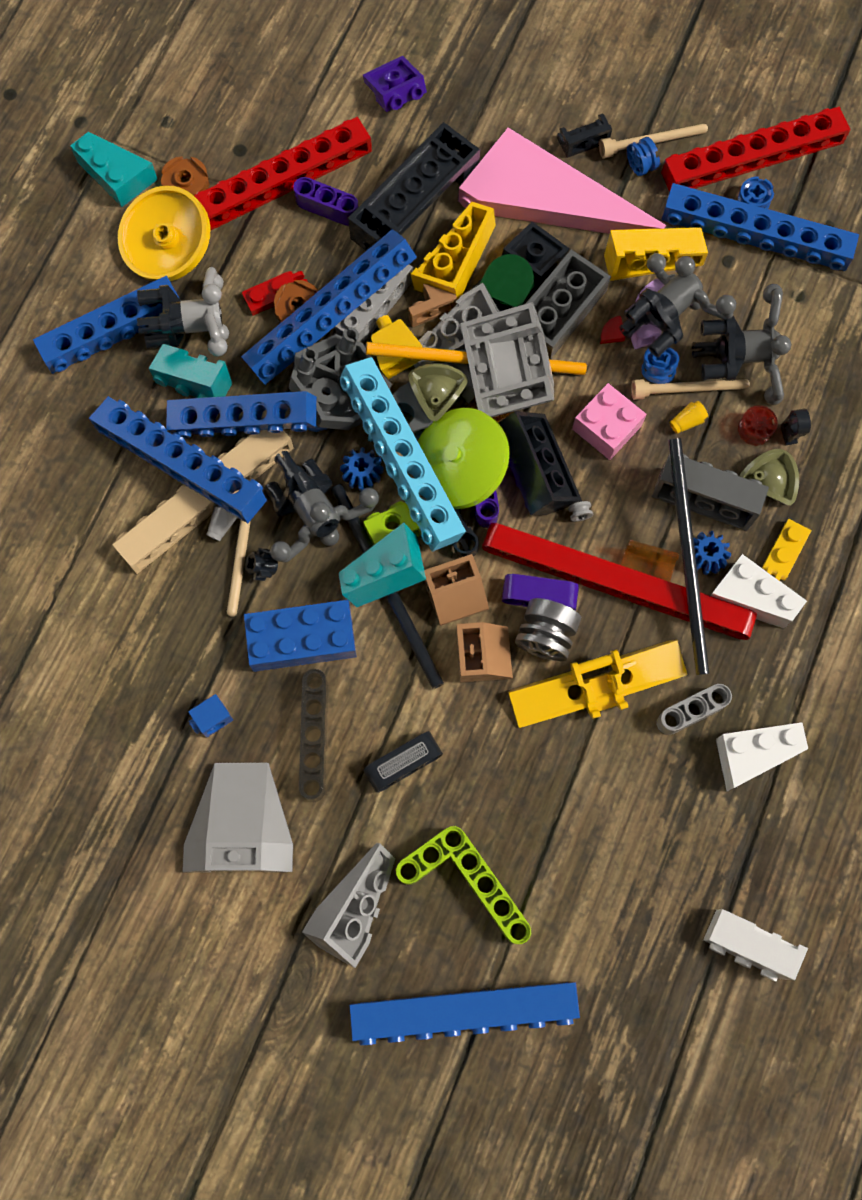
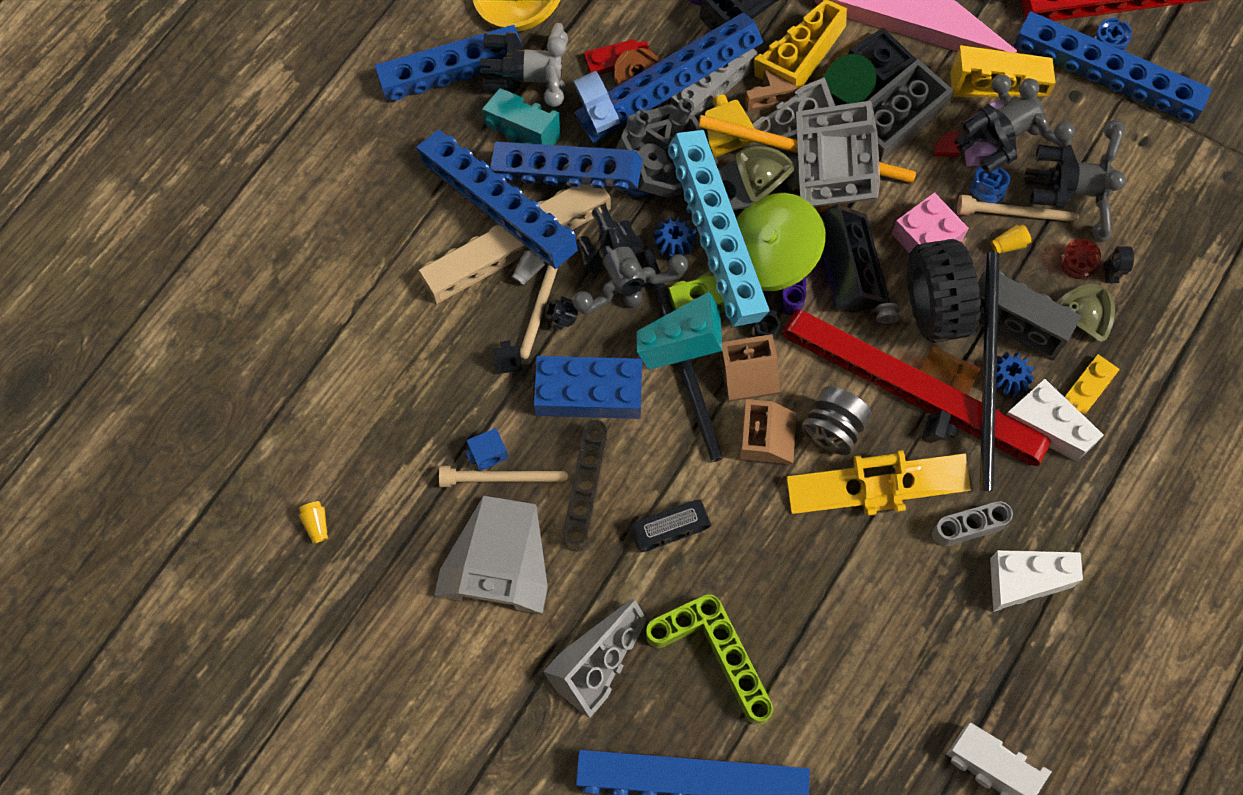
camera: 10 degrees right, 5 degrees down
dark purple beam [502,574,579,611] -> none
none -> yellow cone [298,501,328,543]
none -> tan piece [439,466,568,487]
none -> black tile [493,340,523,374]
none -> light blue arch [573,71,620,133]
none -> black tyre [907,239,981,343]
none -> black tile [922,410,958,443]

